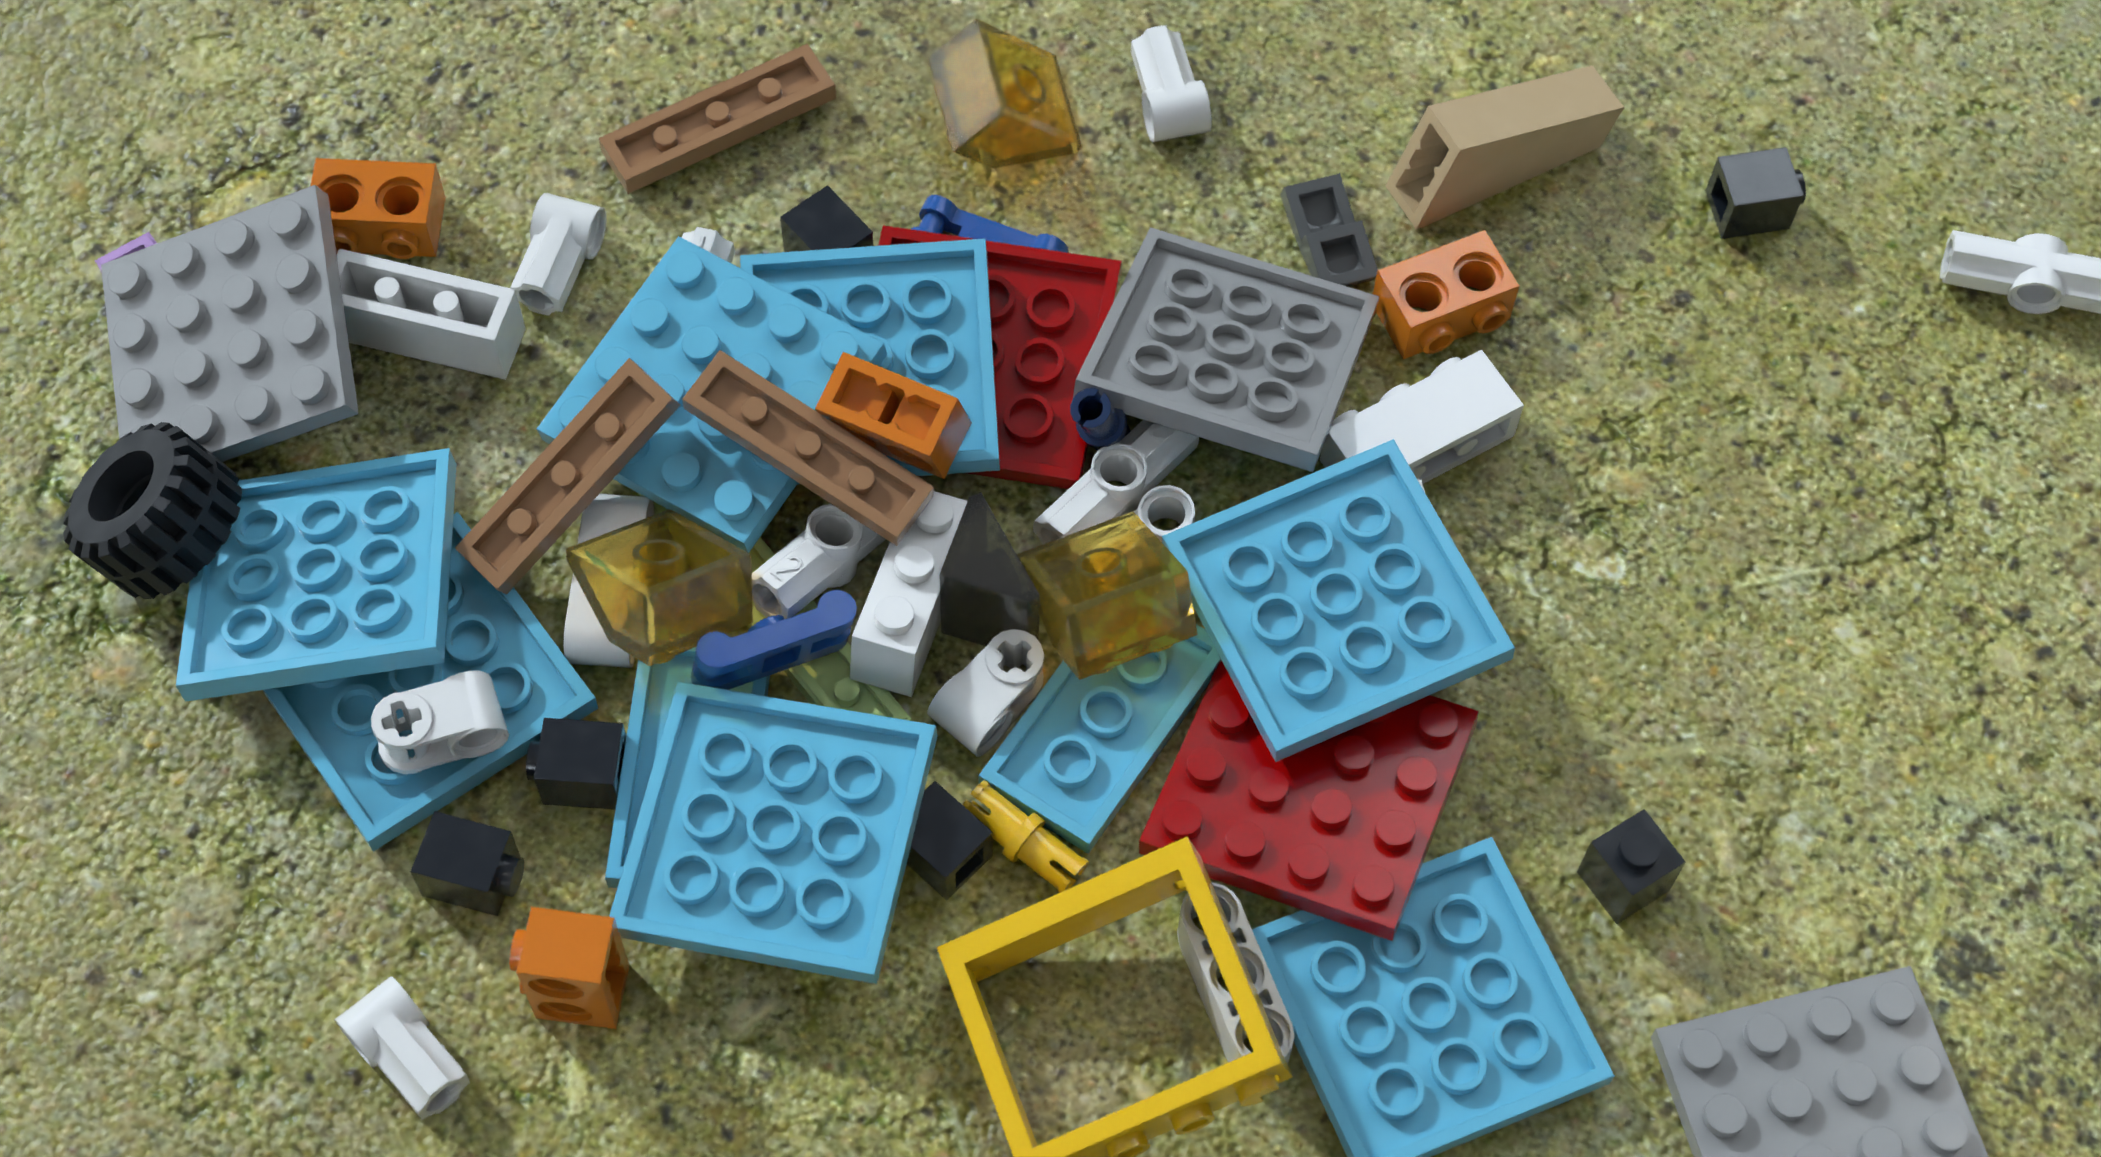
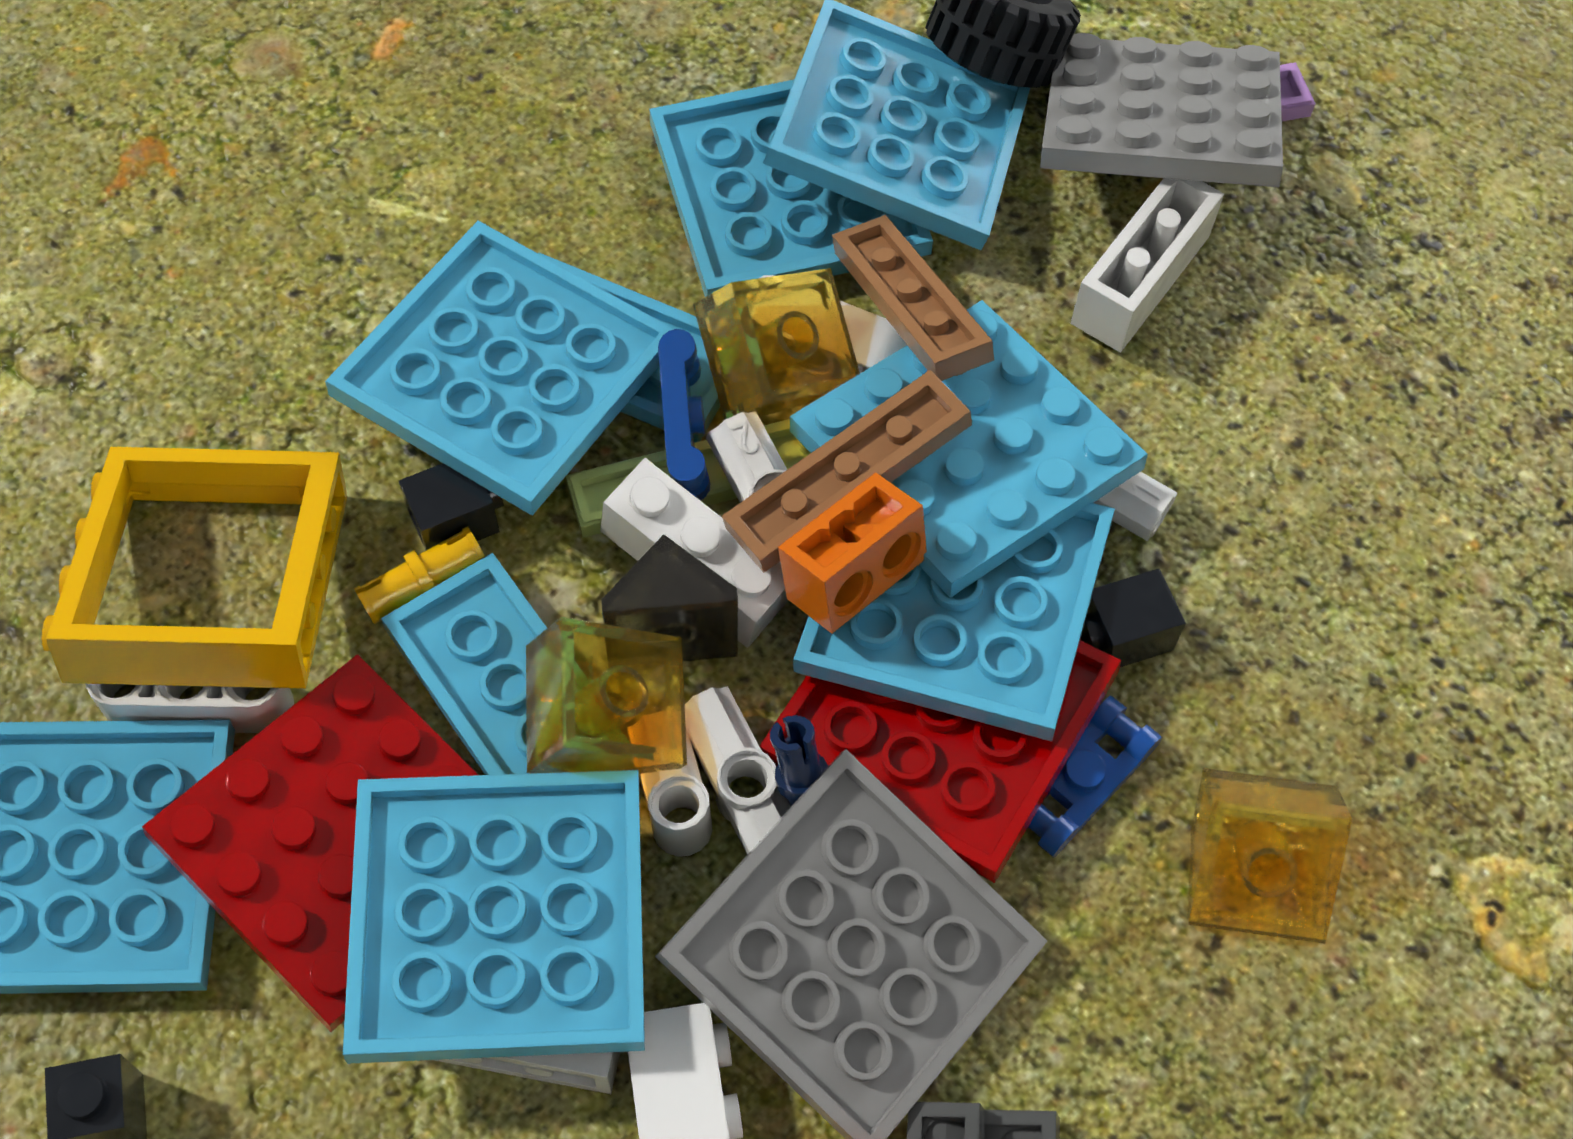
camera: 110 degrees right, 0 degrees up
orange brick [310,158,446,259] -> none
white piece [335,976,470,1120] -> none
white piece [371,671,509,774] -> none
black brick [410,811,525,916] -> none
white piece [510,193,607,316] -> none
orange brick [510,906,630,1029] -> none
black brick [526,718,626,810] -> none
medium nougat plate [599,43,836,194] -> none
white piece [927,629,1044,757] -> none
white piece [1131,25,1212,142] -> none

